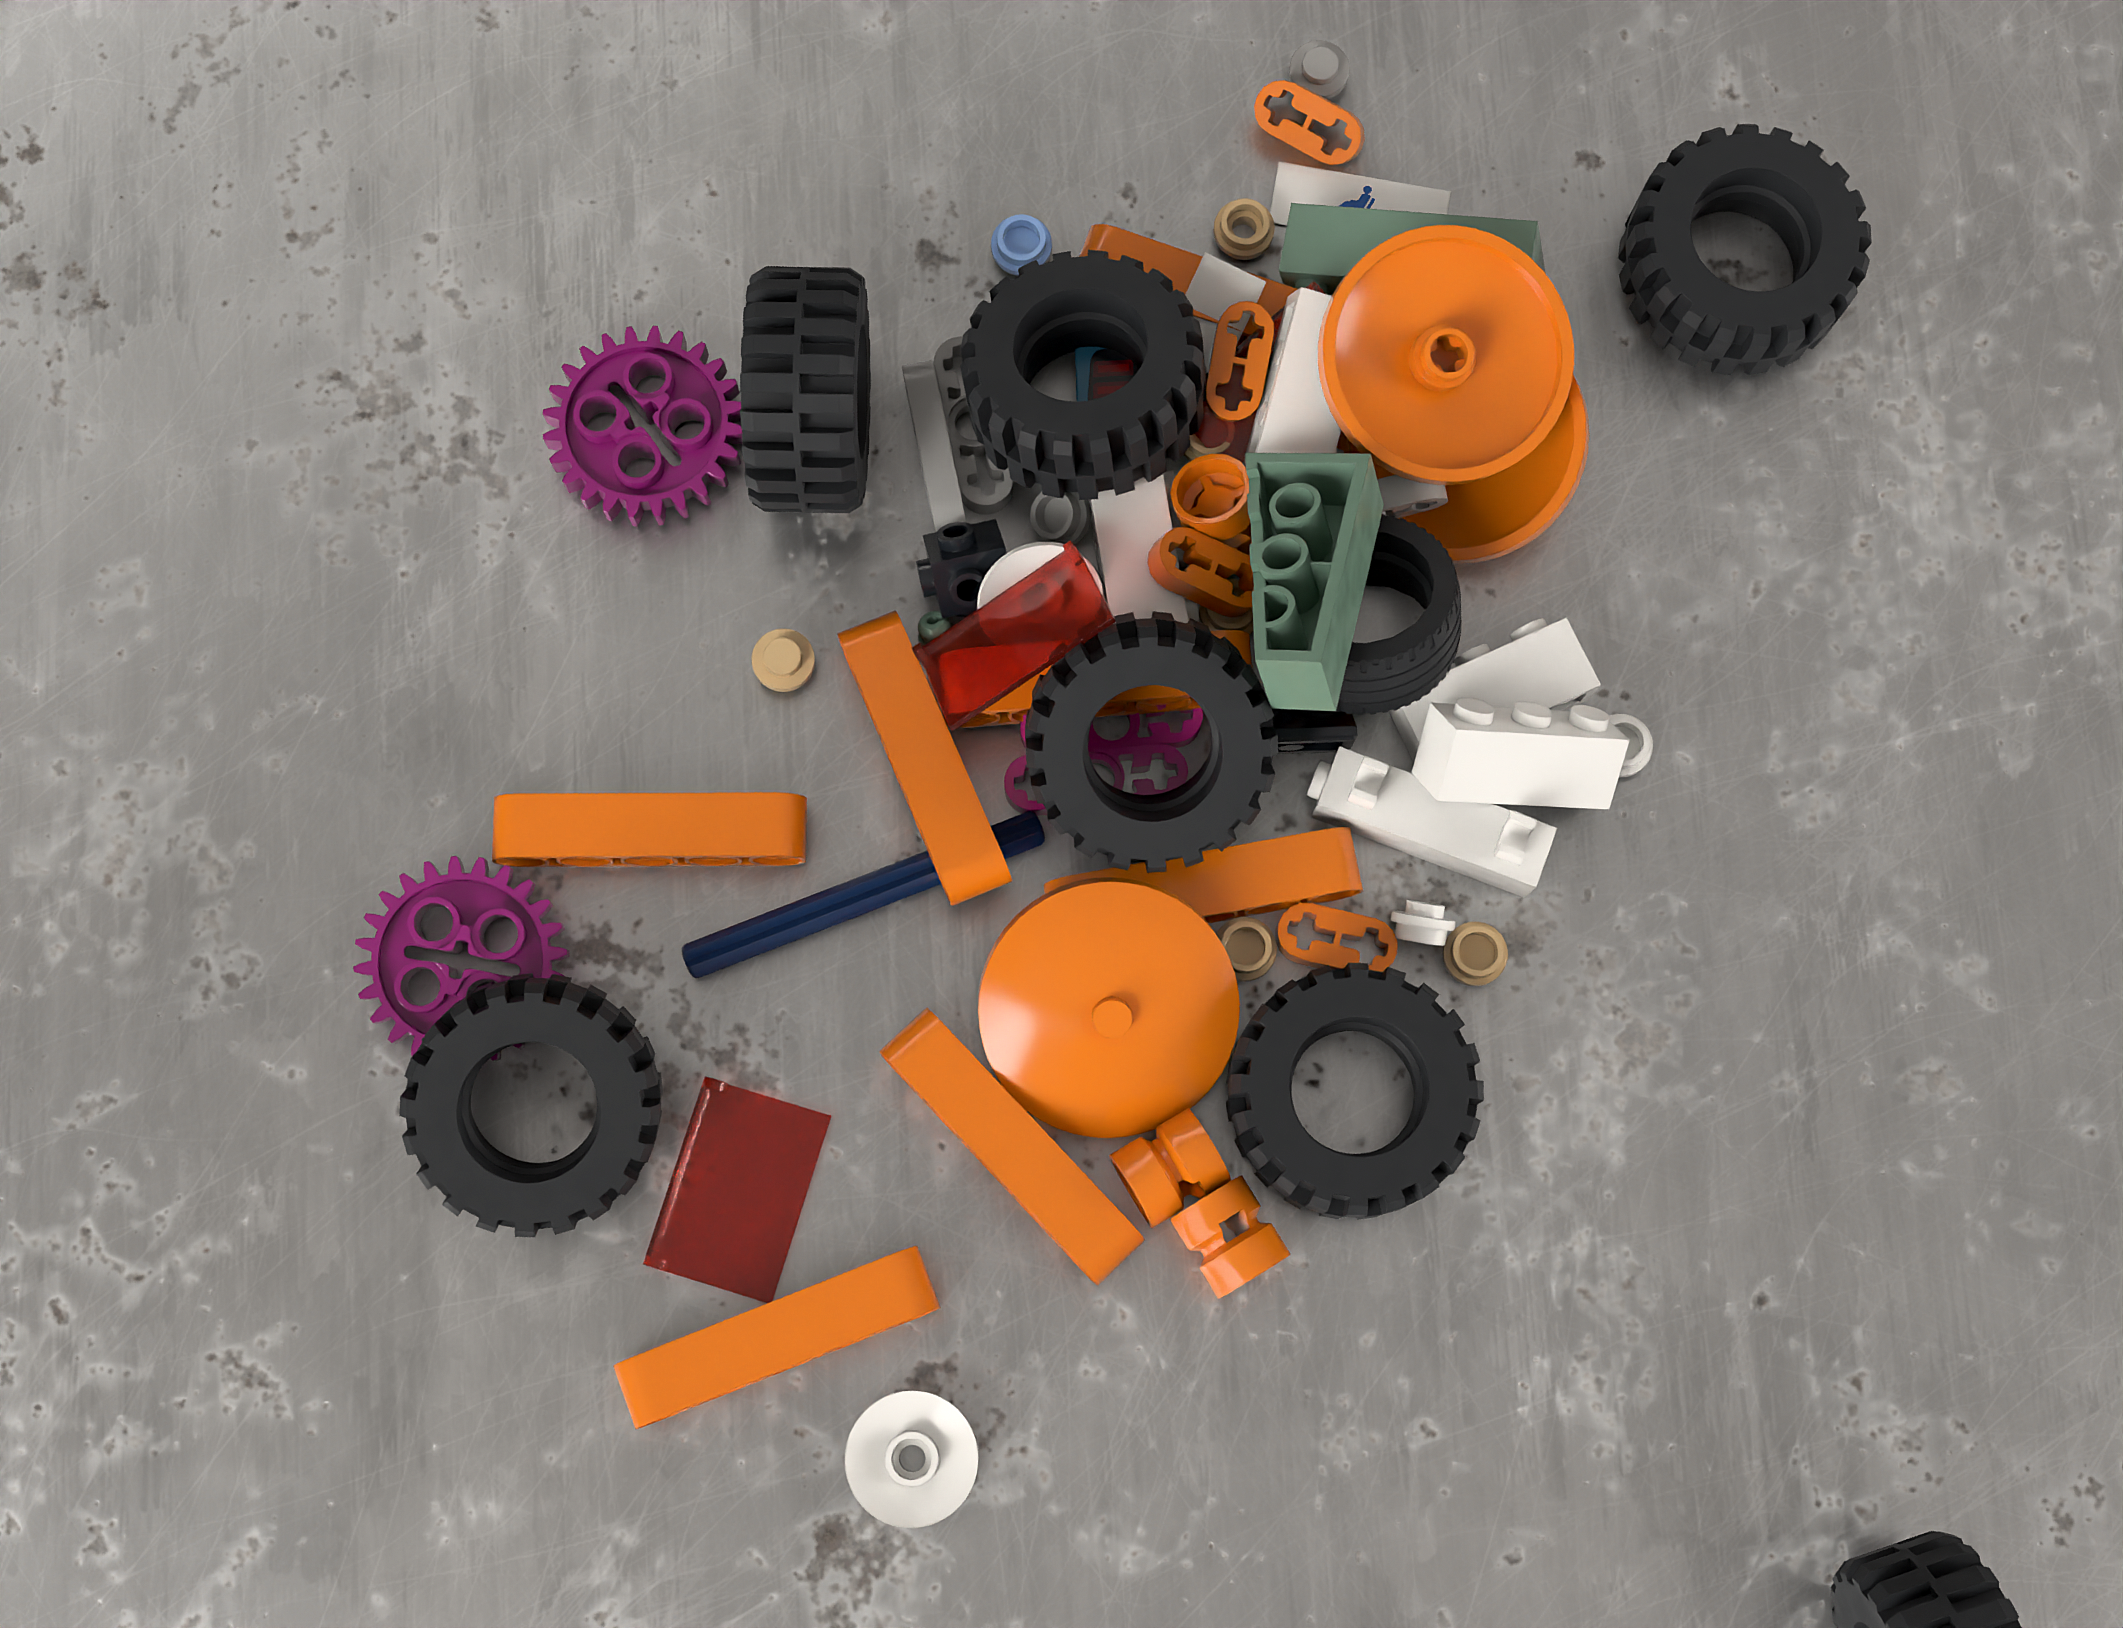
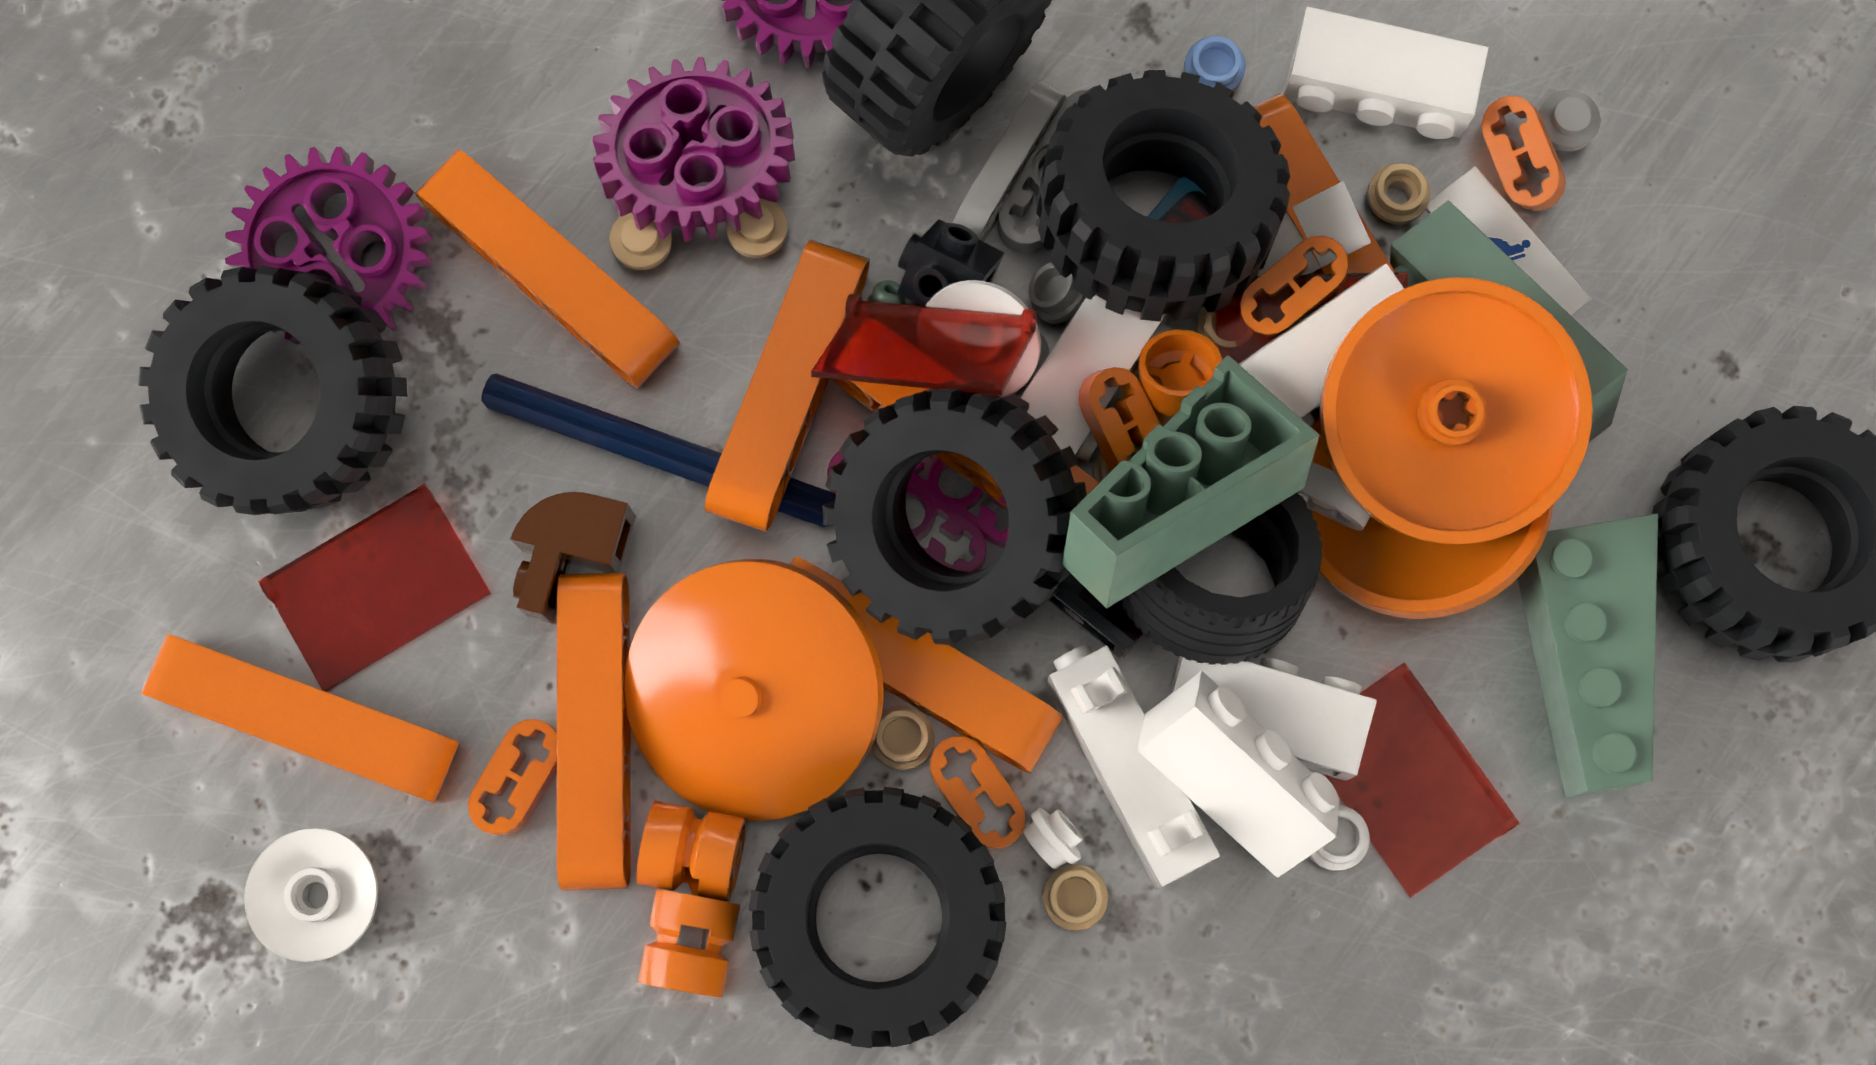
camera: 45 degrees right, 0 degrees up
none -> orange beam [468,719,557,836]
none -> reddish brown brick [510,492,636,624]
none -> magenta gear [592,57,795,242]
none -> tan plate [609,213,672,270]
none -> white brick [1283,6,1489,139]
none -> clear red piece [1324,662,1520,898]
none -> sand green wedge [1518,513,1658,798]

